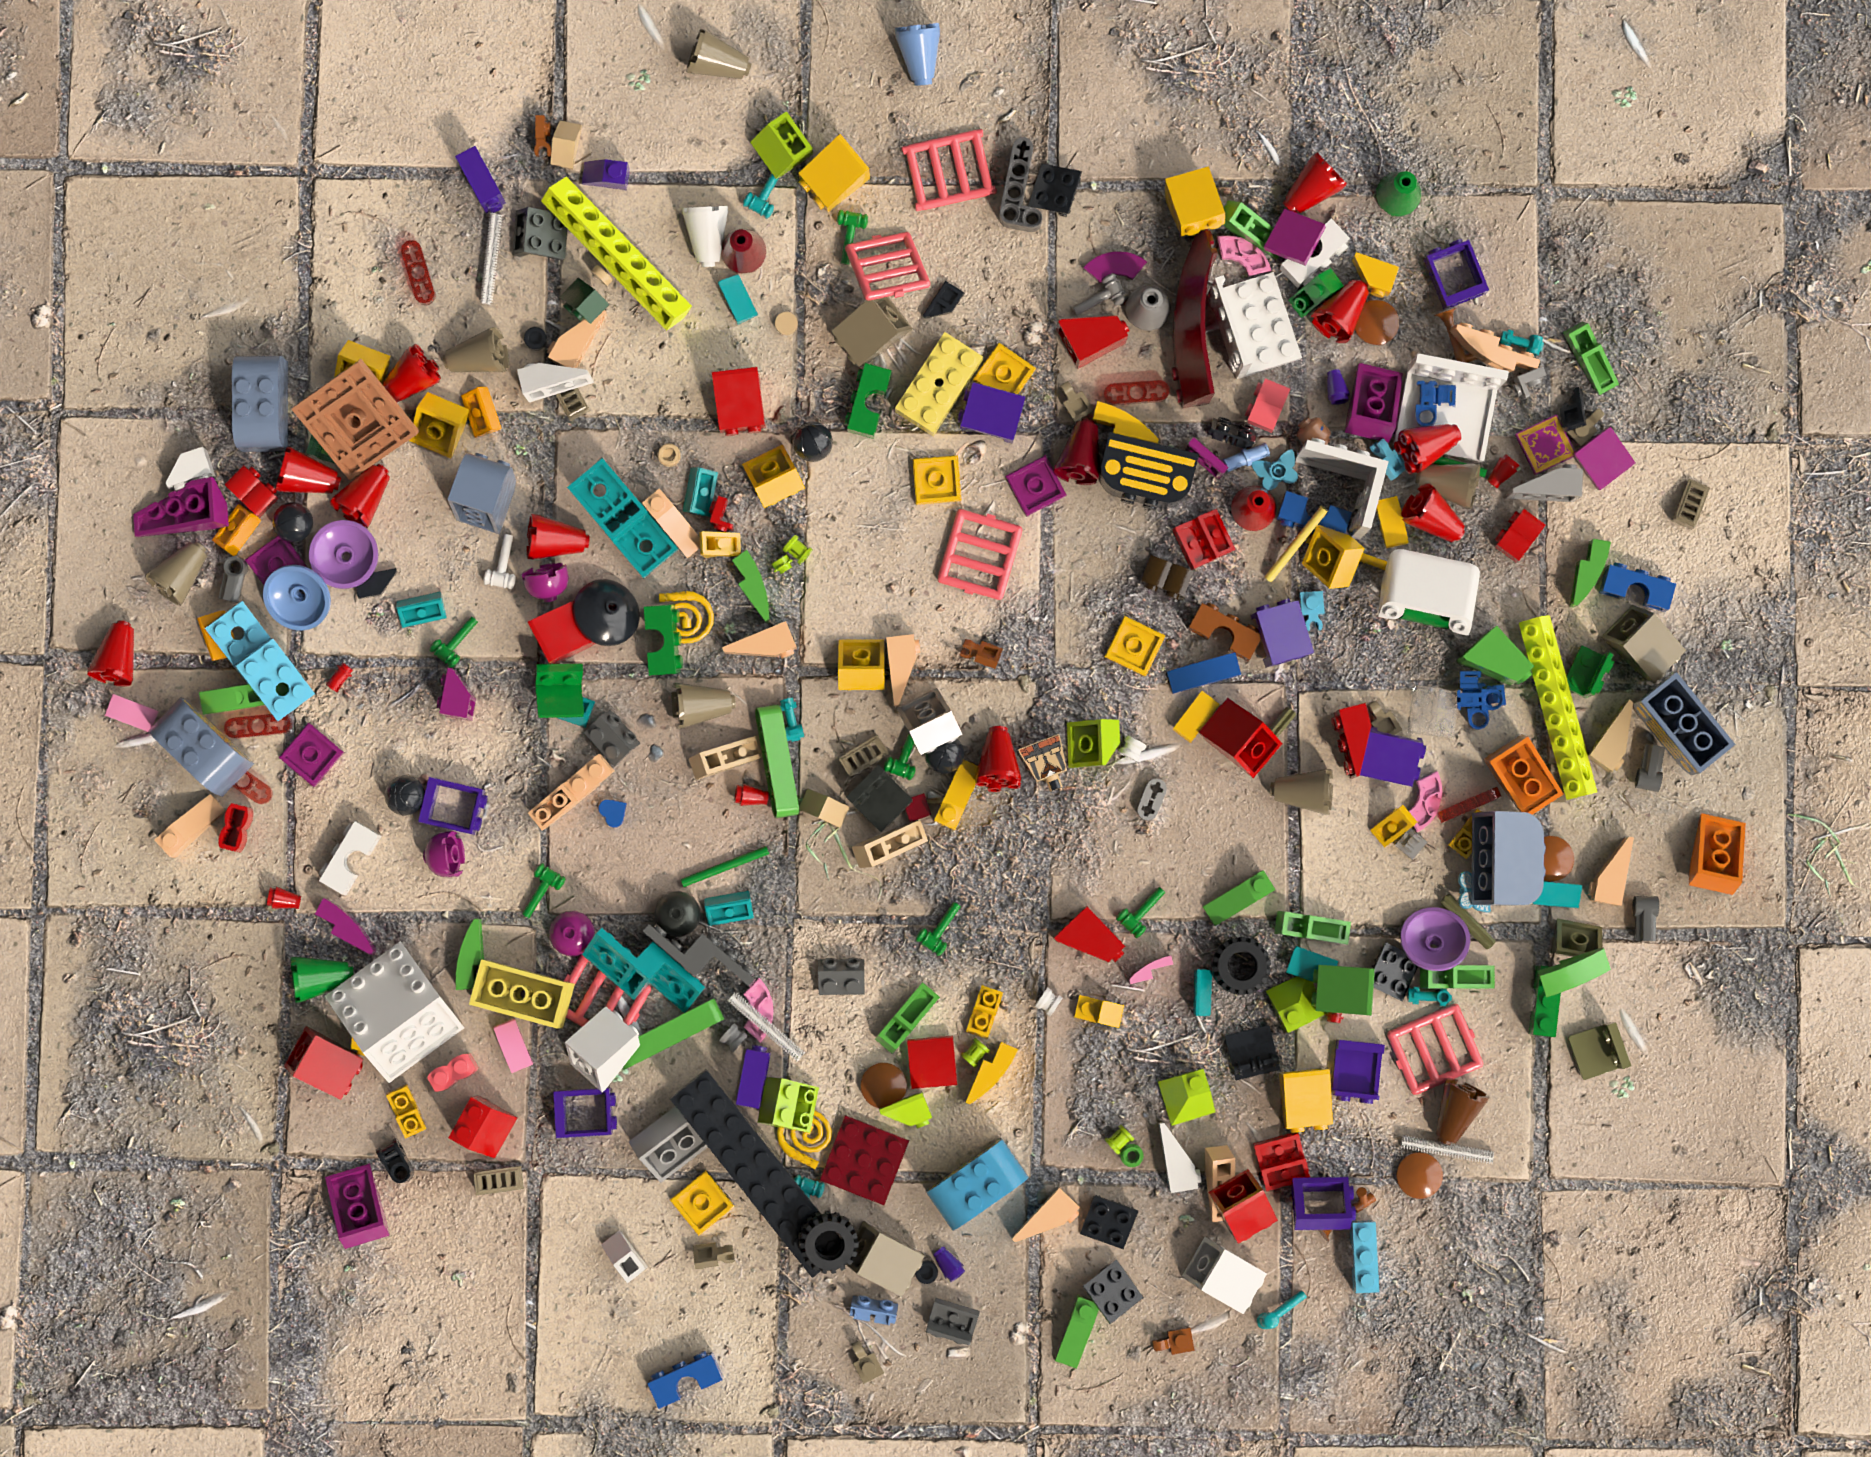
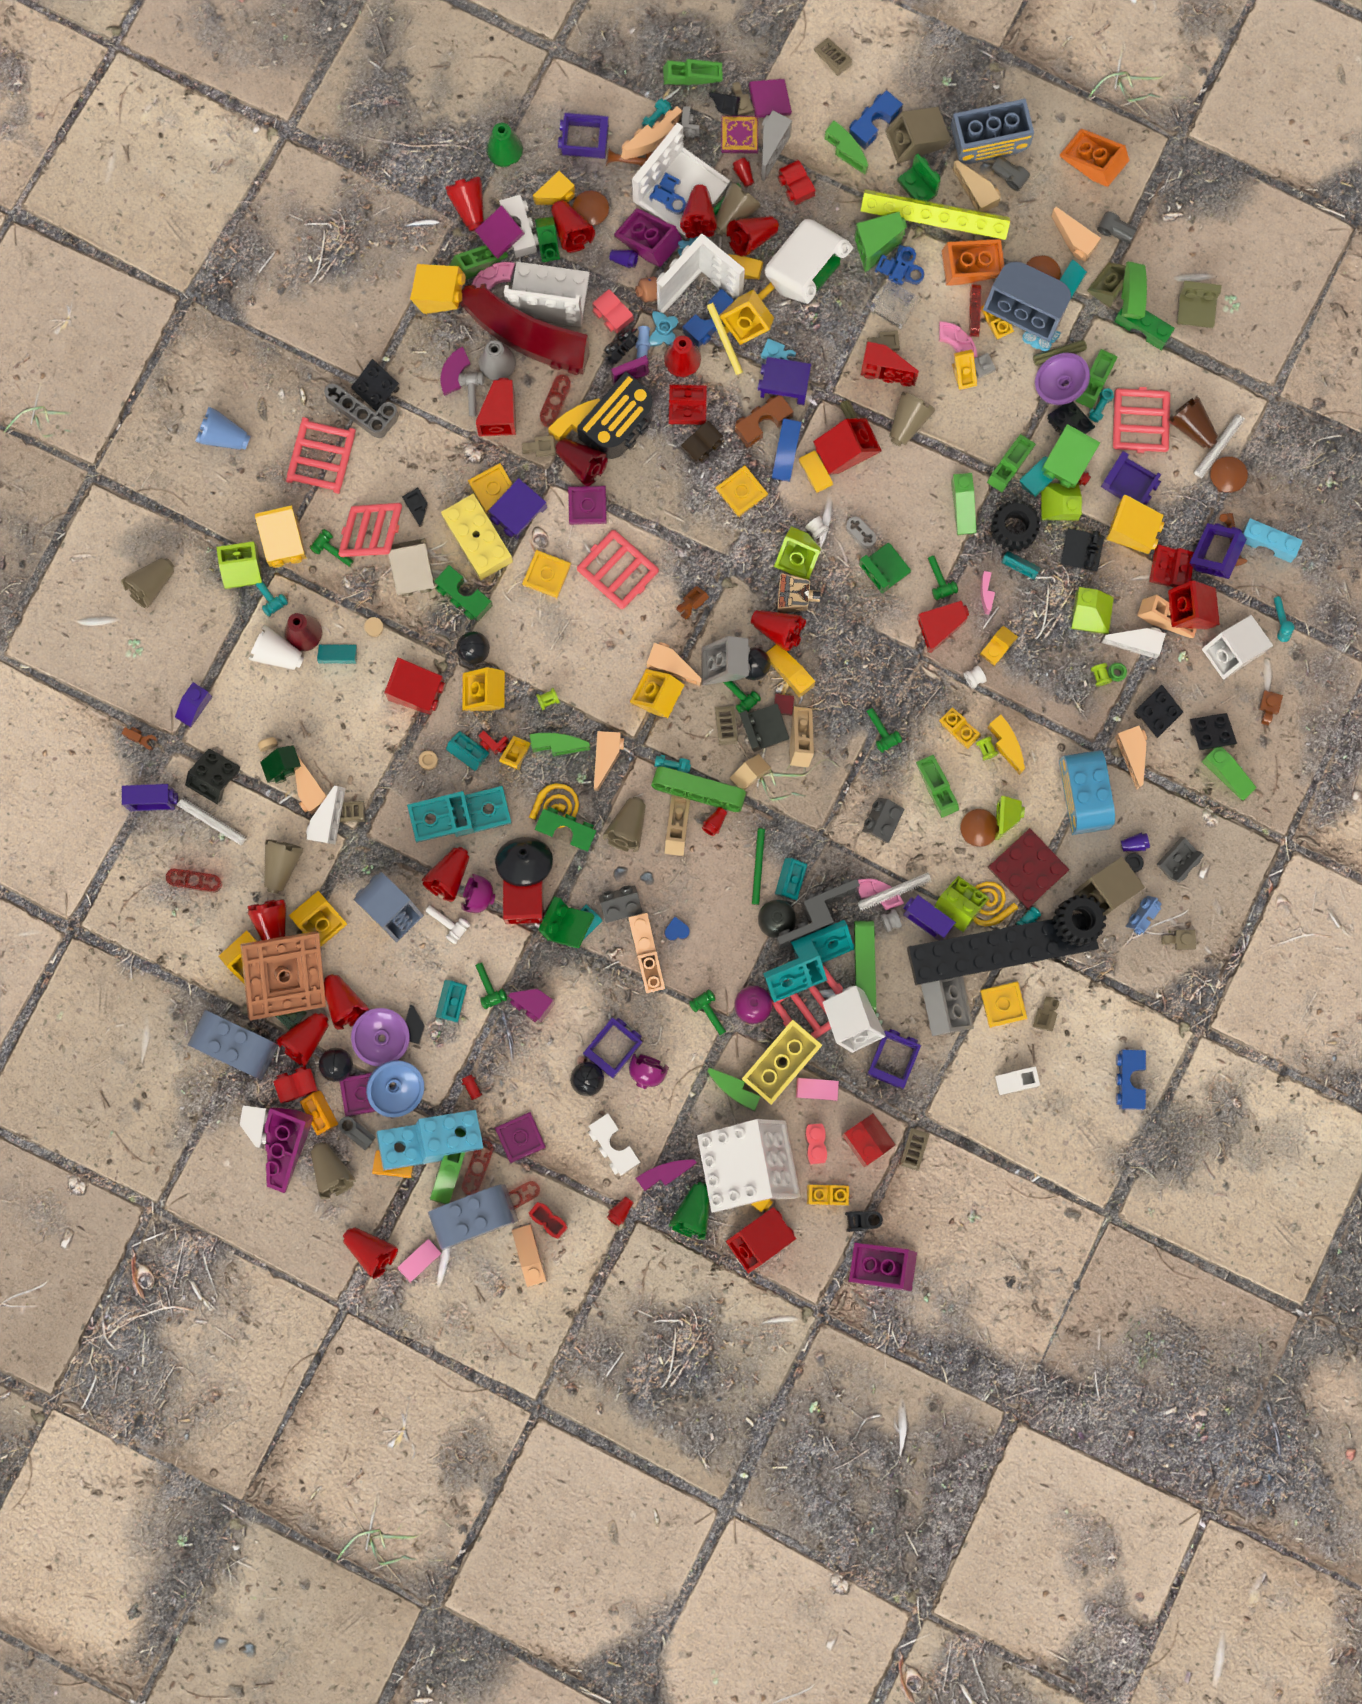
camera: 60 degrees left, 5 degrees down
light orange slope [461,387,502,438] -> none
black tile [524,327,547,351] -> none
neon yellow brick [541,176,692,331] -> none
tan slope [551,121,582,170] -> none
light nougat slope [642,489,700,558] -> none
lime plate [772,554,793,574] -> none
red slope [907,1035,957,1089] -> none
dark purple panel [1360,727,1426,787] -> none
none -> green bracket [859,543,911,594]

